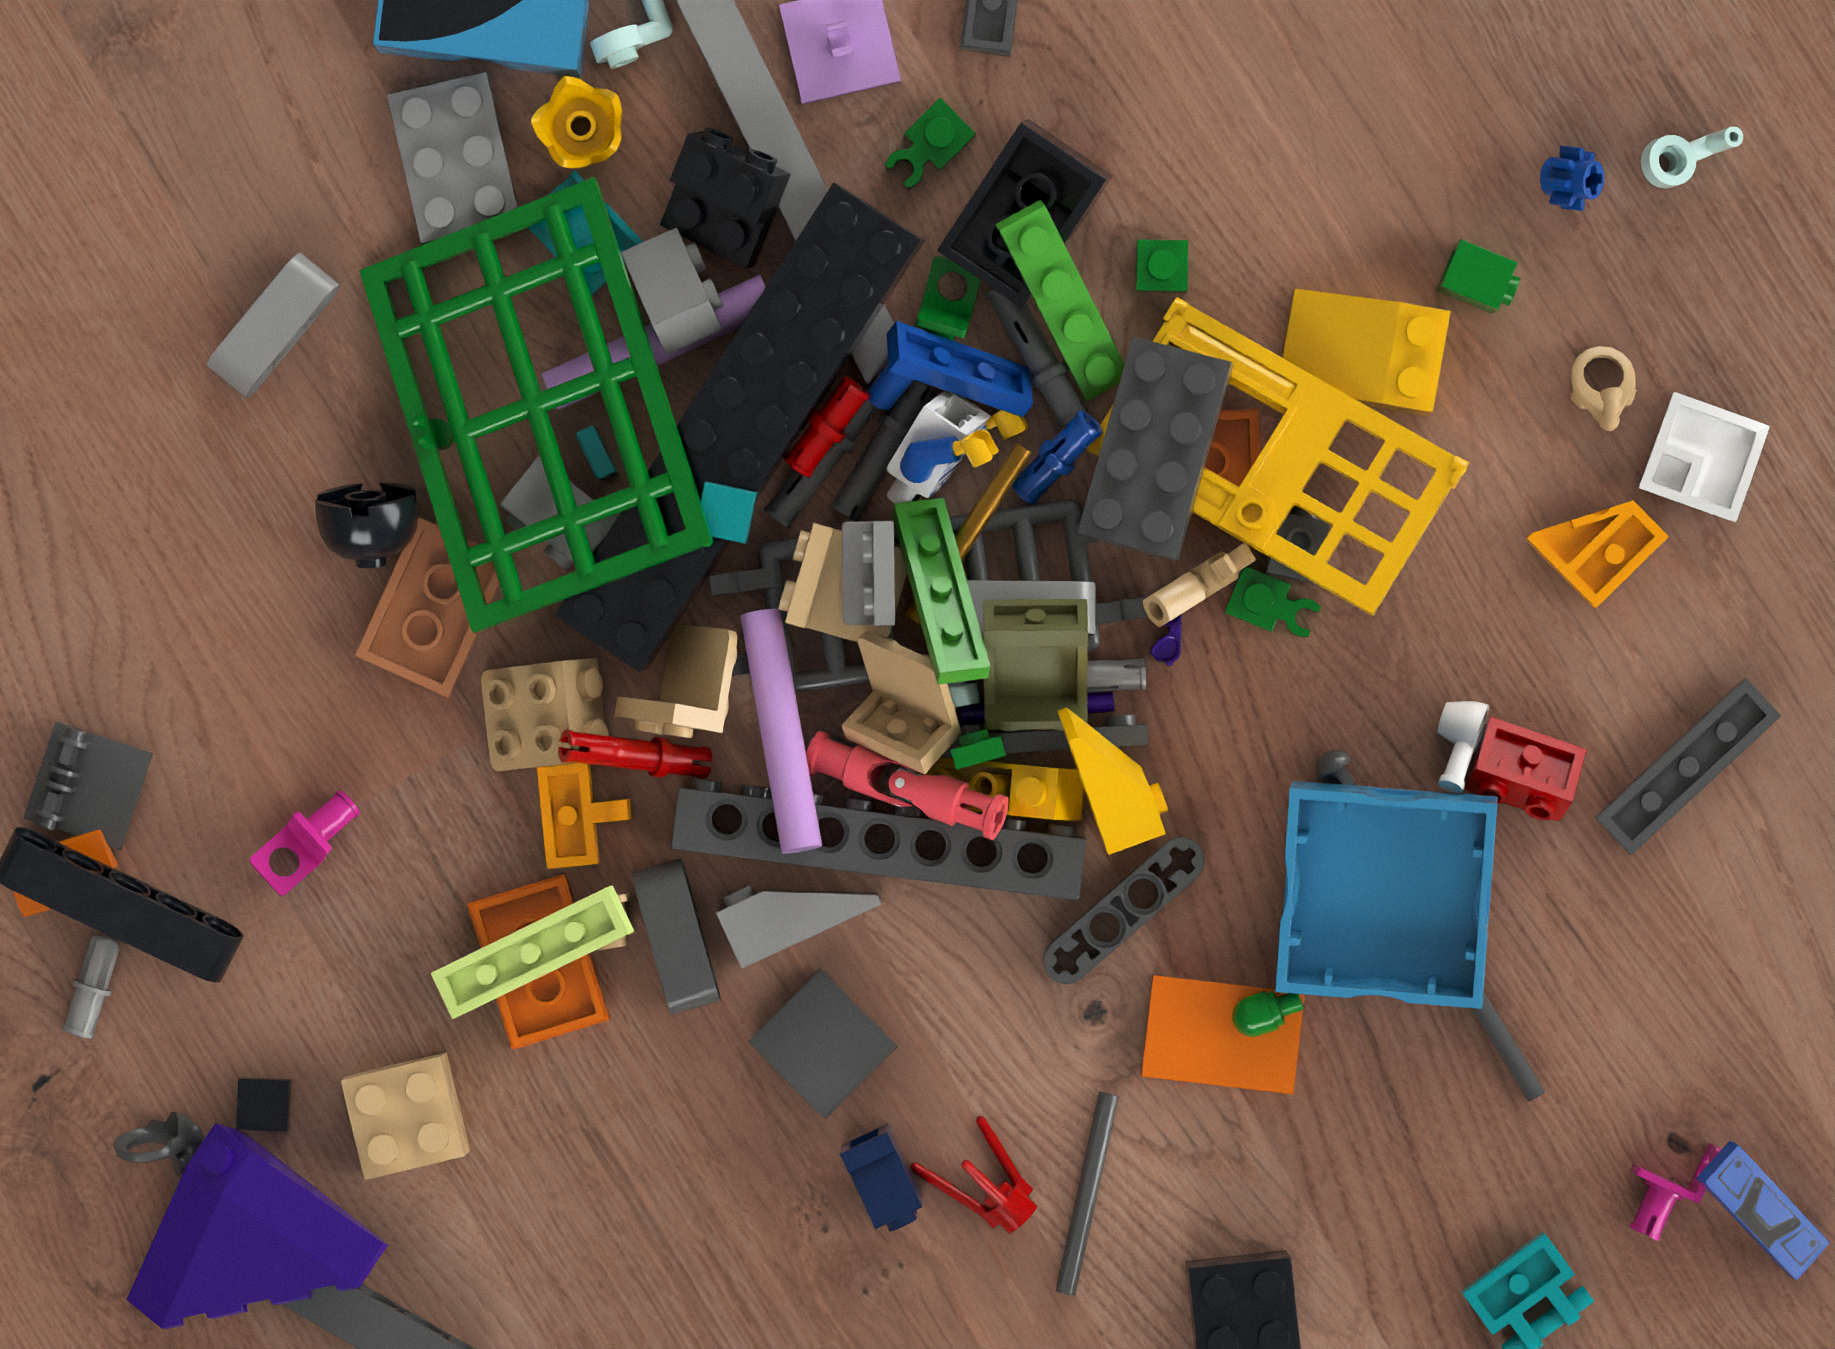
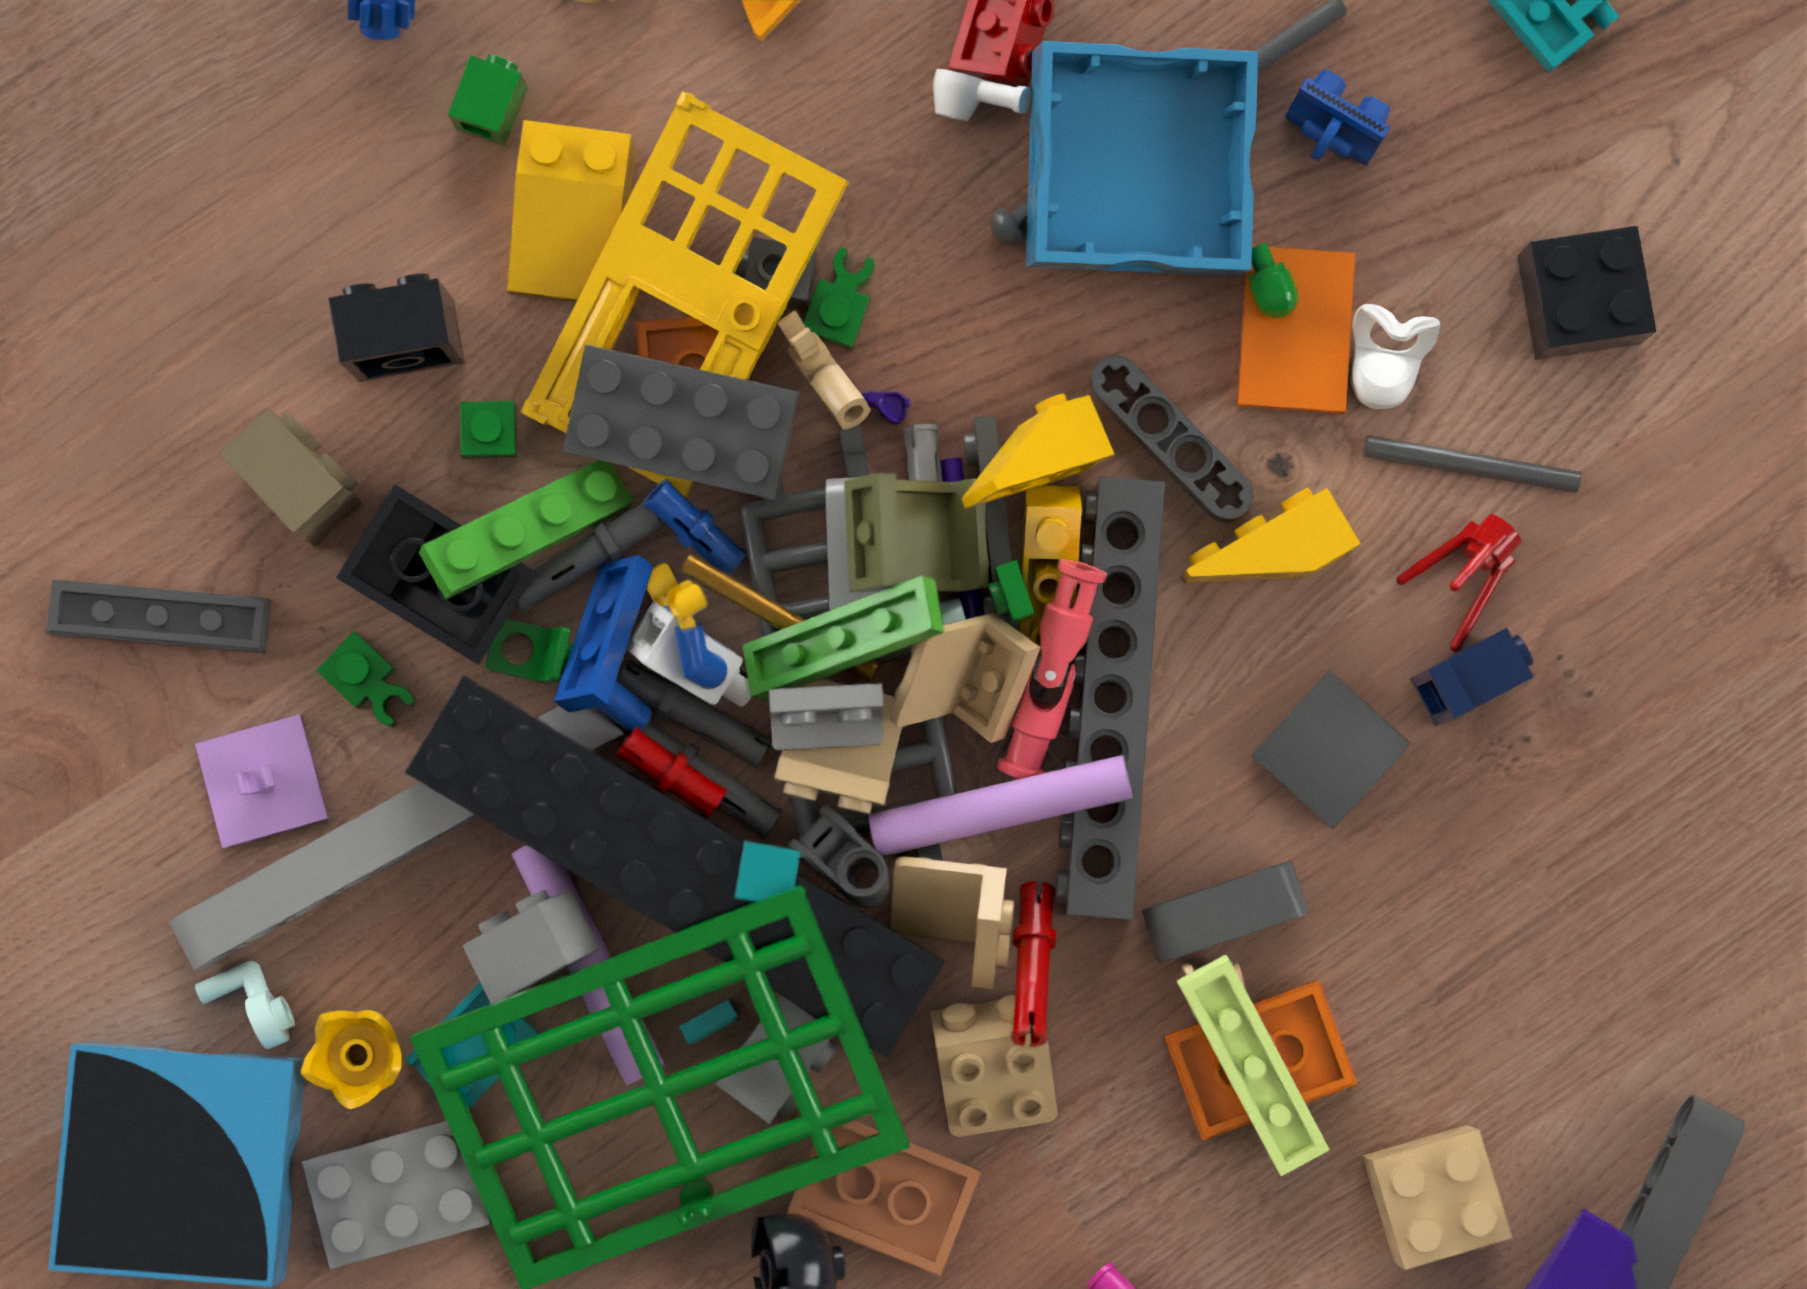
camera: 90 degrees left, 5 degrees down
light orange plate [537,763,633,869] -> none
black plate [660,127,791,269] -> none
light grey slope [716,885,882,969] -> none
none -> dark tan brick [218,407,362,547]
none -> black brick [328,274,465,382]
none -> dark grey piece [787,804,891,908]
none -> yellow slope [1181,487,1361,583]
none -> blue hips [1284,69,1390,166]
none -> white piece [1350,304,1440,409]

